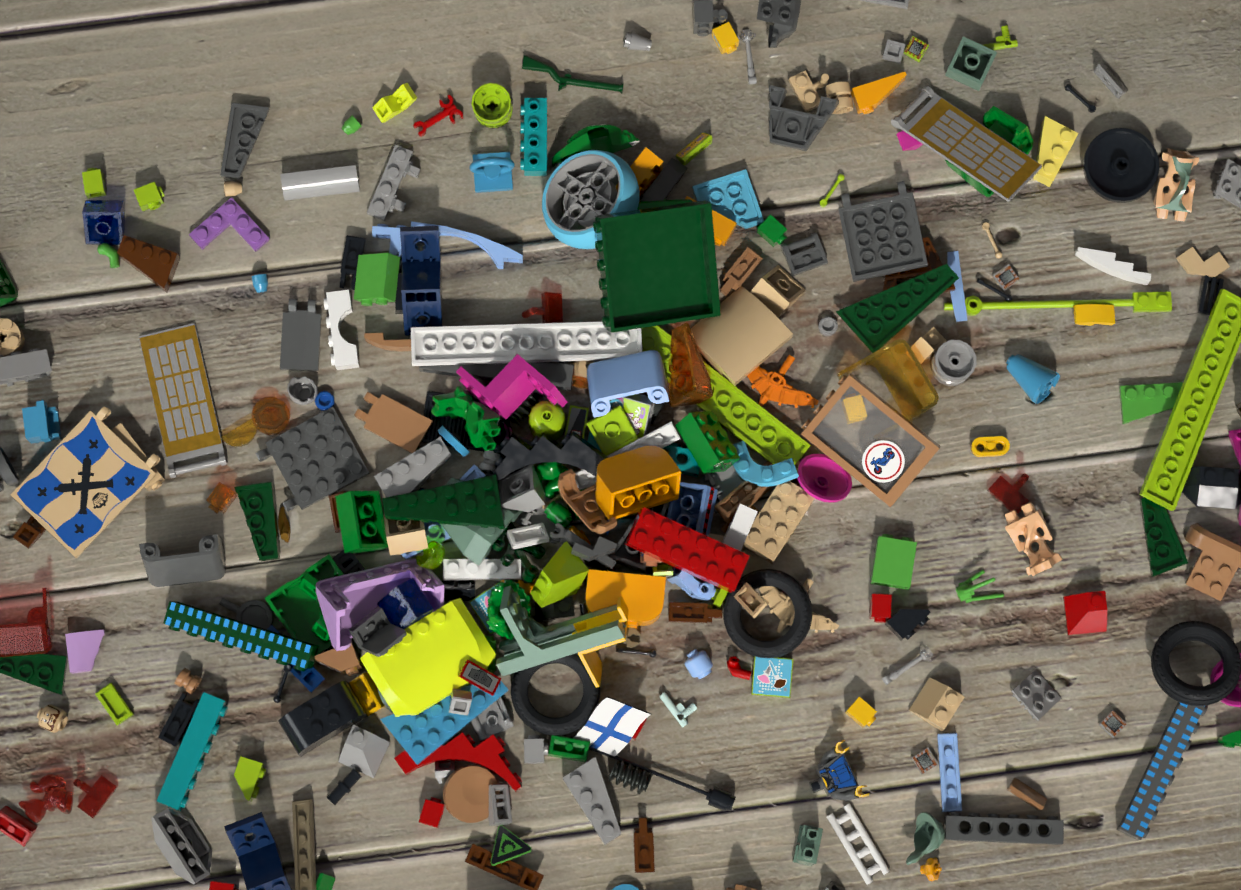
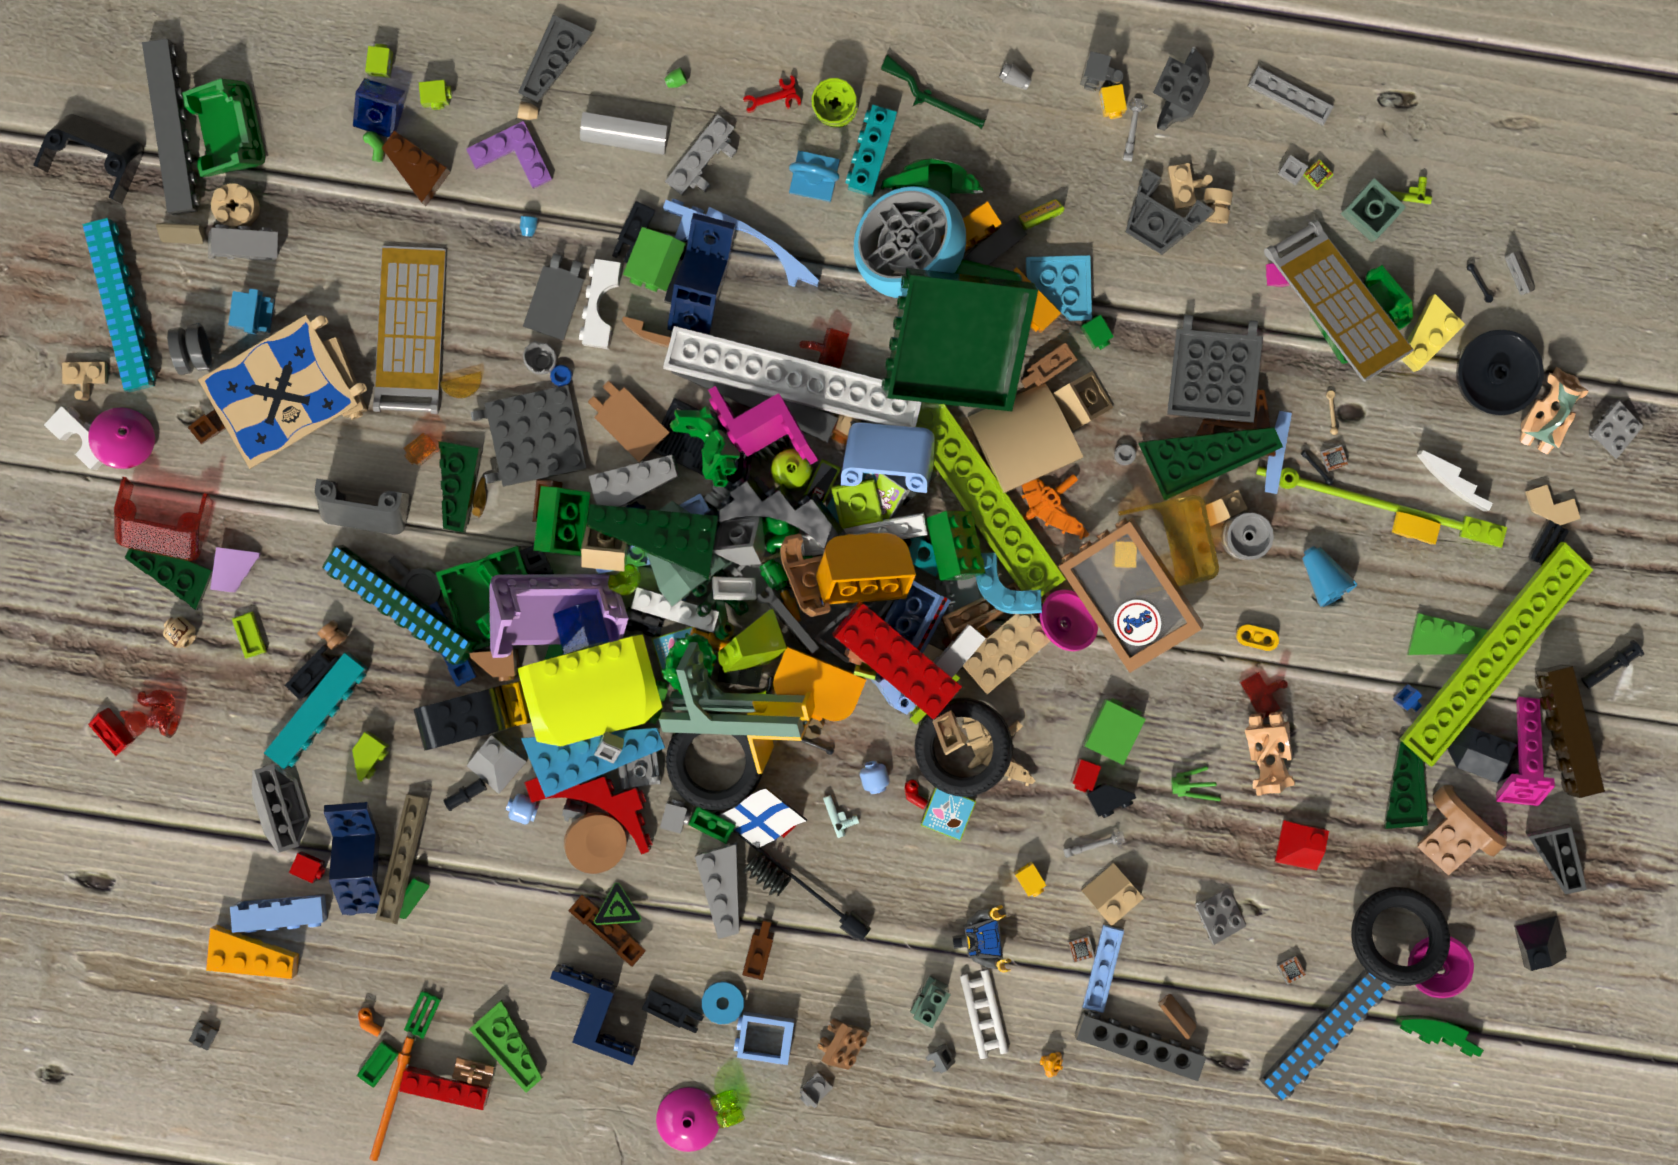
camera: 20 degrees right, 10 degrees up
clear red plate [73,775,118,819] -> none
clear orange tile [251,397,290,435] -> none
black hinge [273,664,292,703] -> none
dark grey bracket [349,607,407,657] -> none
neon yellow slope [372,83,417,123] -> none
red brick [419,797,445,828] -> none
dark azure tile [438,425,470,457] -> none
slope [458,659,502,696] -> none
light grey slope [489,784,512,826] -> none
dark grey slope [571,536,617,561] -> none
clear orange wedge [668,323,713,407] -> none
reddish brown hinge [669,602,723,623] -> none
dark grey plate [780,232,828,276] -> none
lime hinge [820,174,845,207] -> none
light orange slope [851,71,907,114] -> none
sand green piece [906,812,945,865] -> none
none -> light blue head [506,794,539,825]
none -> blue tile [1393,684,1422,712]

